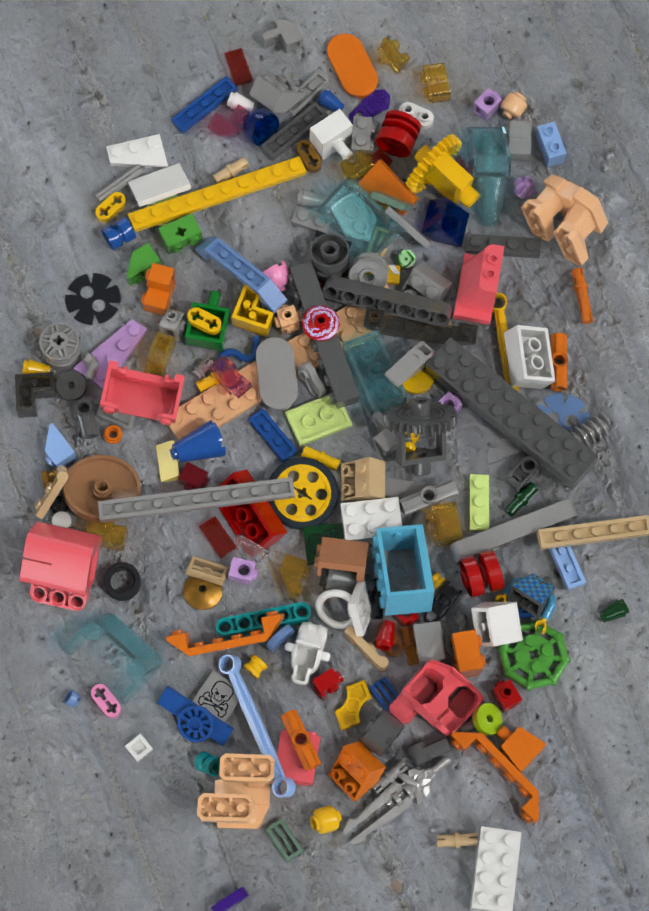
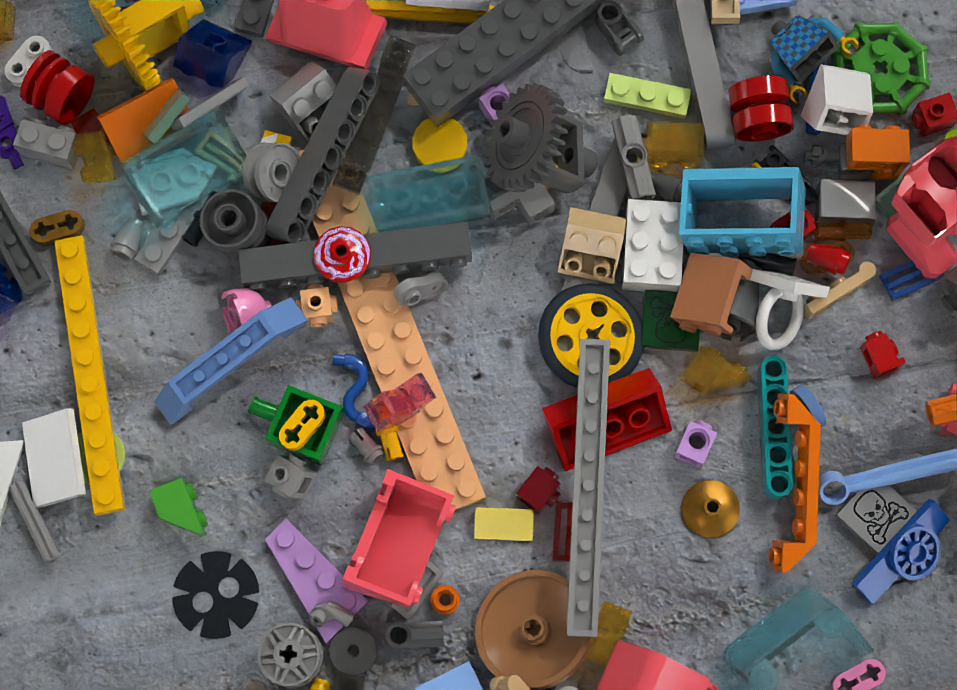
camera: 75 degrees left, 5 degrees up
yellow beam [95,192,126,223] -> none
blue wheel [101,217,136,251] -> none
black tyre [103,562,141,601] -> none
white tile [125,734,153,762] -> none
orange brick [141,263,176,316] -> none
clear yellow slope [144,331,176,376] -> none
bright green brick [158,214,202,254] -> none
blue cone [170,420,226,462] -> none
tan tile [186,556,229,586] -> none
clear red tile [199,516,237,559] -> none
tan pin [212,156,249,184] -> none
yellow brick [232,284,274,337] -> none
clear tile [236,535,269,563] -> none
yellow wheel [243,654,268,679] -> none
blue tile [248,408,298,463] -> none
light grey tile [256,337,298,411] -> none
yellowish green tile [285,394,352,447] -> none
white piece [285,622,330,685] -> none
yellow pin [301,445,341,471] -> none
white brick [309,109,353,161] -> none
yellow tile [334,680,371,731] -> none
light grey slope [384,341,436,387] -> none
bright green tile [396,249,416,269] -> none
dark green pin [504,482,538,517] -> none

